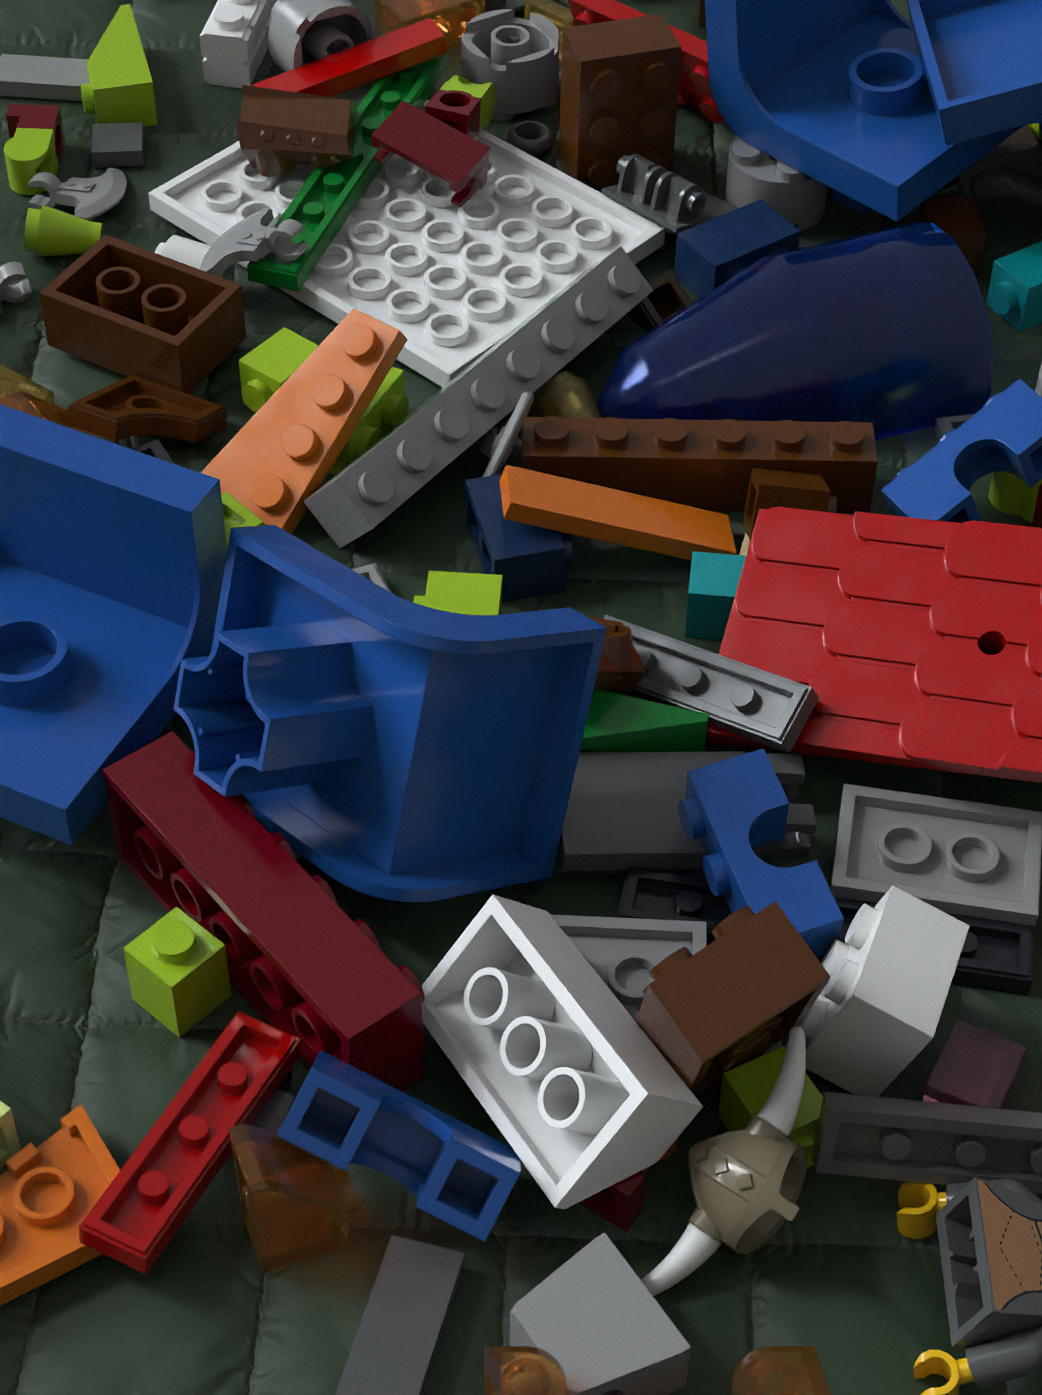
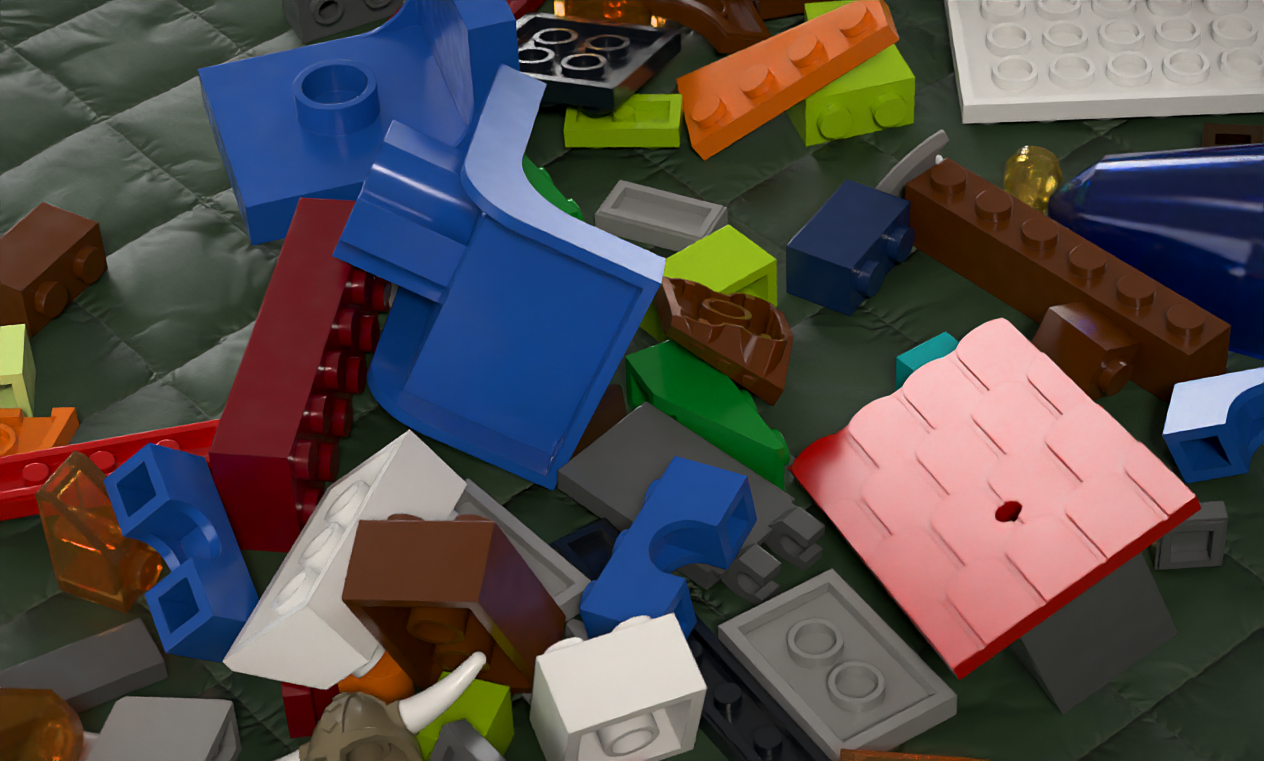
camera: 50 degrees right, 5 degrees down
lime brick [123,906,232,1038] -> none
light grey brick [303,246,653,548] -> none
orange tile [499,465,737,561] -> none
dark grey tile [603,615,820,754] -> none

